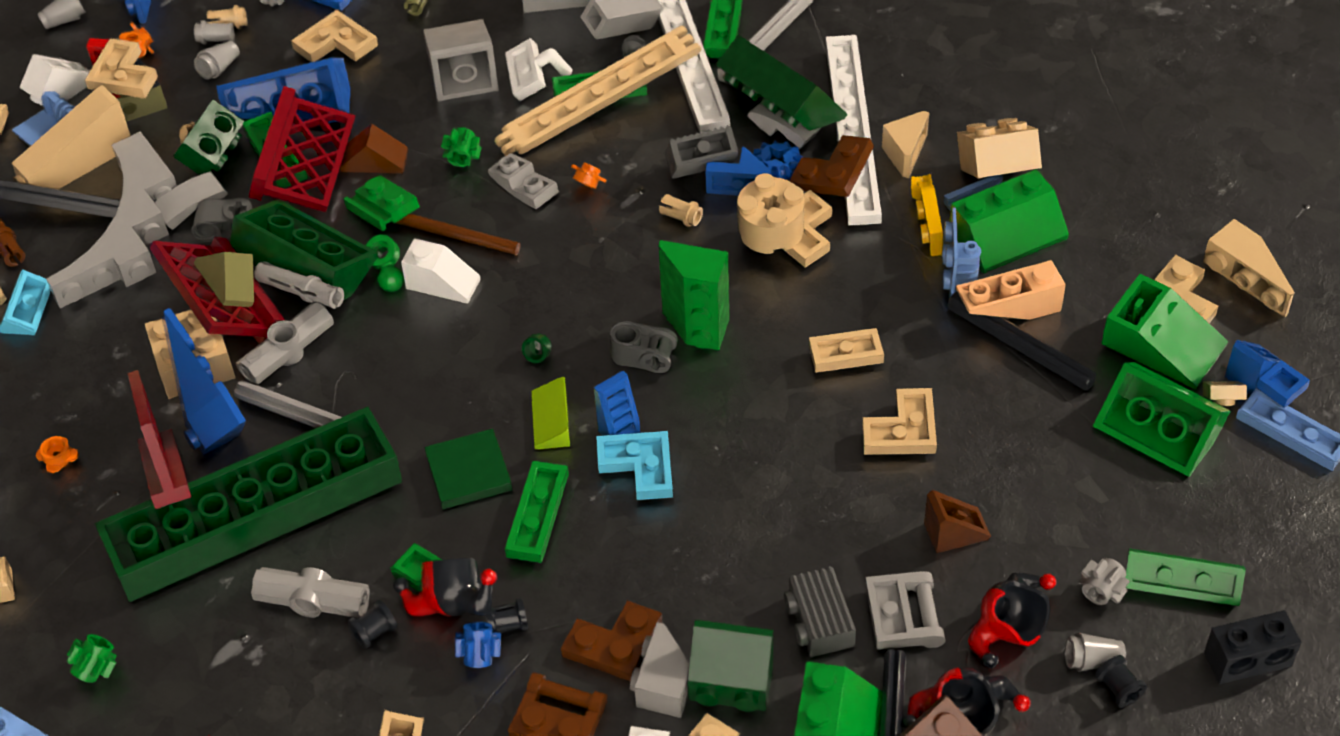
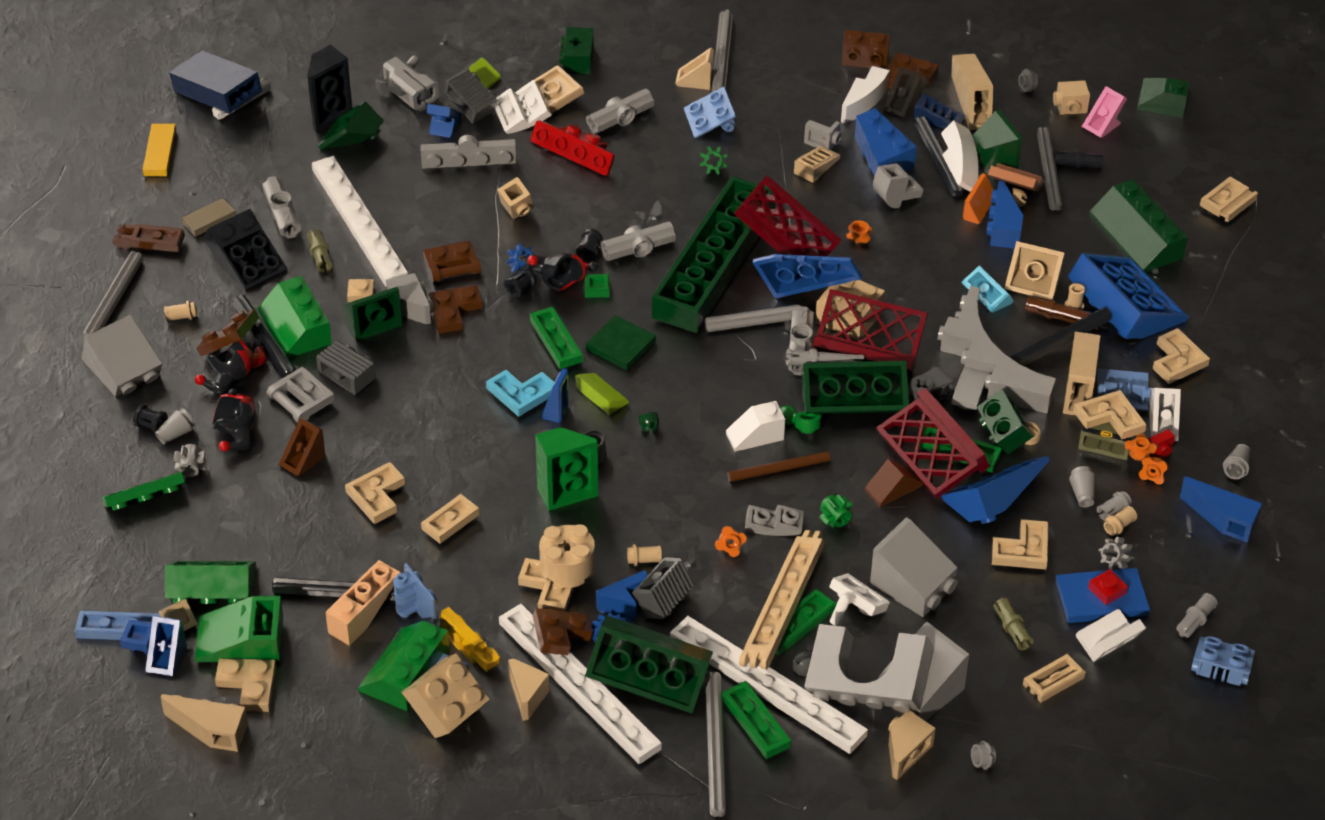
camera: 140 degrees right, 5 degrees down
olive slope [194,252,254,307] -> none
green plate [343,175,420,231] -> none
black brick [1204,610,1302,684] -> none

